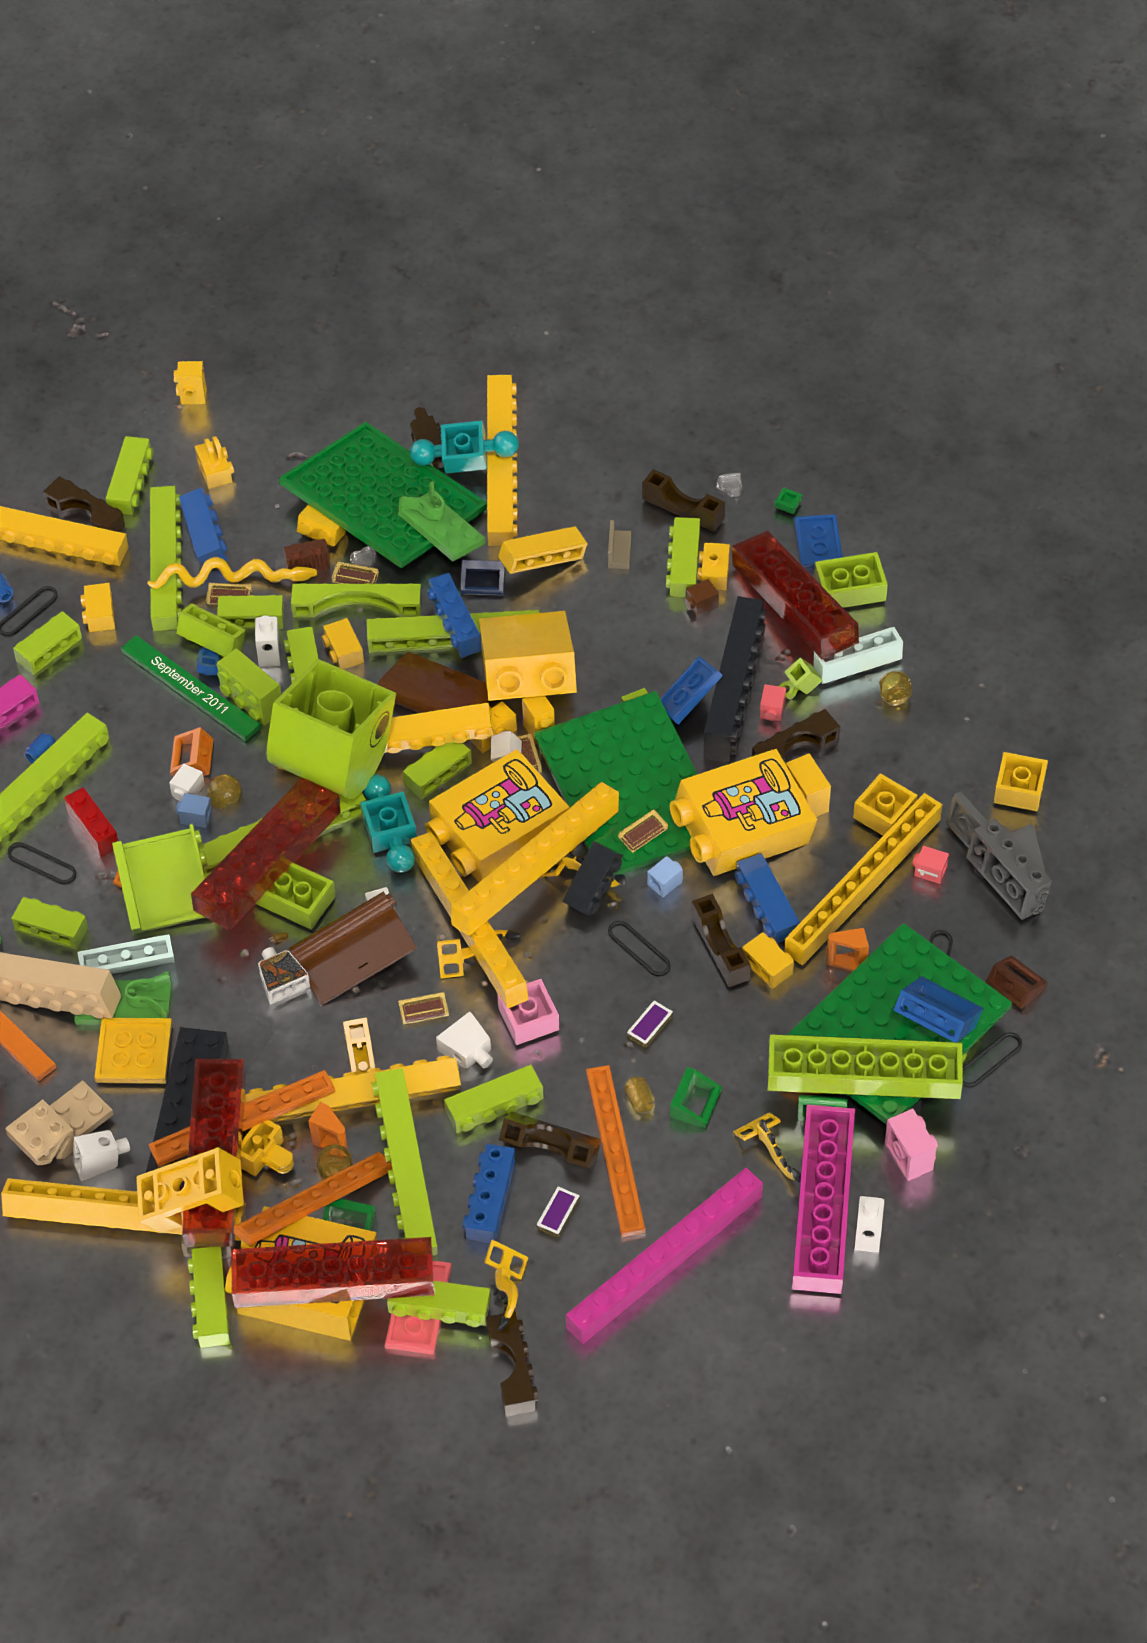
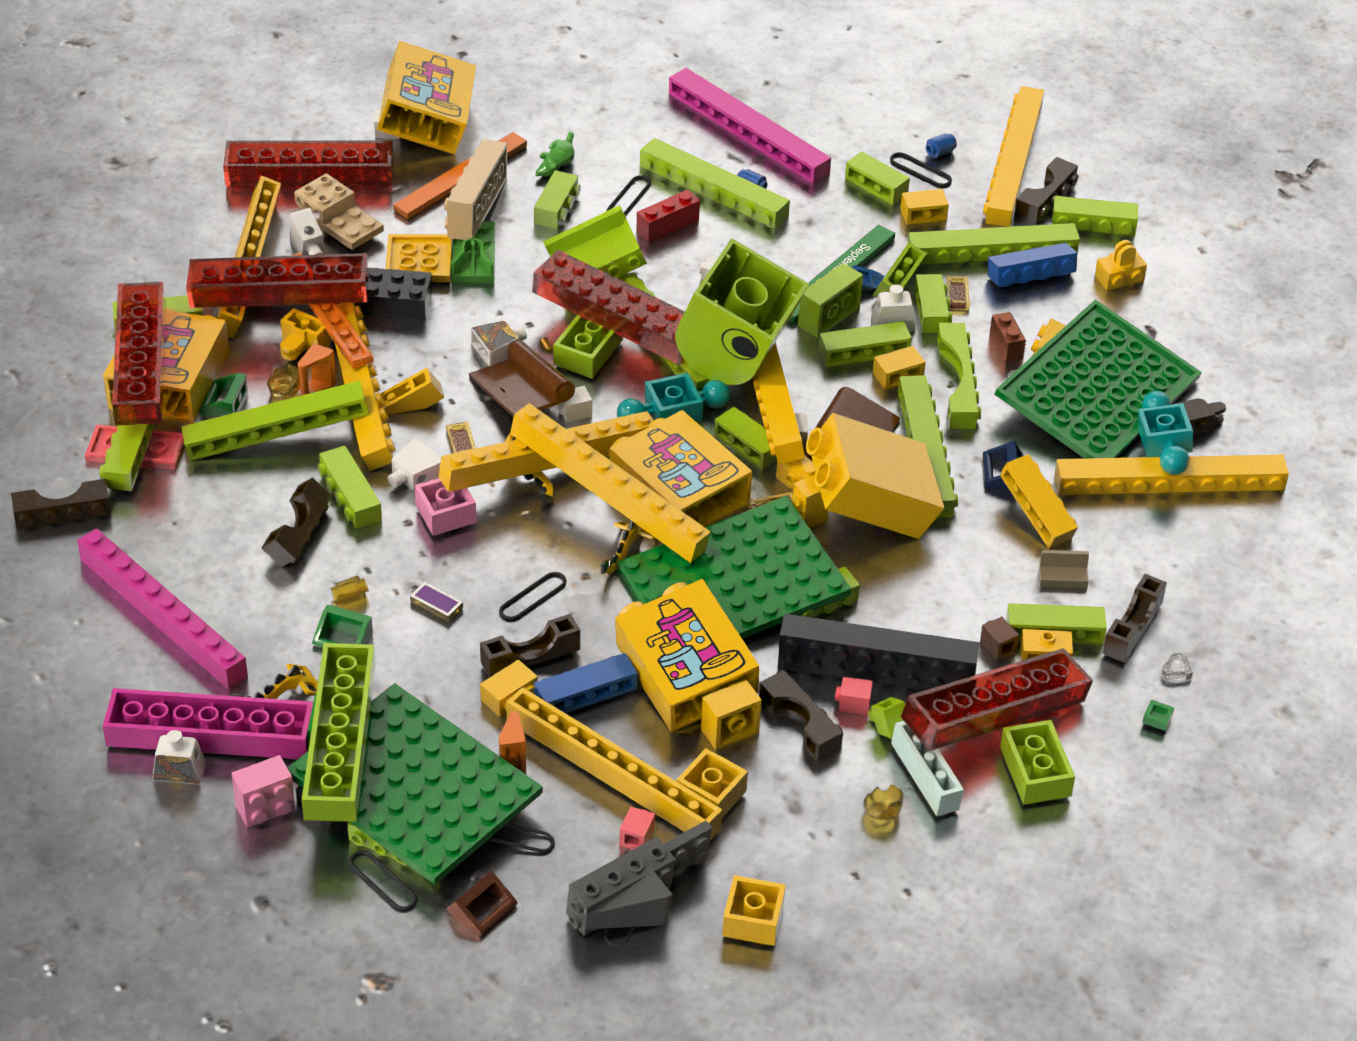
camera: 85 degrees right, 10 degrees down
light aqua brick [78,934,174,974] -> none
yellow plate [137,1148,244,1233] -> none
yellow animal [147,557,317,589] -> none
yellow brick [174,361,207,405] -> none
medium blue brick [176,793,212,828] -> none
orange tile [233,1152,392,1245] -> none
clear yellow tile [332,562,379,584] -> none
bright green plate [398,481,486,561] -> none
blue brick [427,573,481,658] -> none
blue brick [462,1144,515,1243] -> none
yellow piece [484,1240,528,1331] -> none
white brick [491,731,522,762] -> none
tile [536,1187,580,1238] -> none
black brick [562,841,623,916] -> none
orange tile [586,1065,646,1238] -> none
clear yellow tile [618,810,668,853] -> none
light blue brick [647,856,683,898] -> none
blue tile [660,656,723,724] -> none
blue tile [794,514,843,570] -> none
blue window [894,976,984,1043] -> none

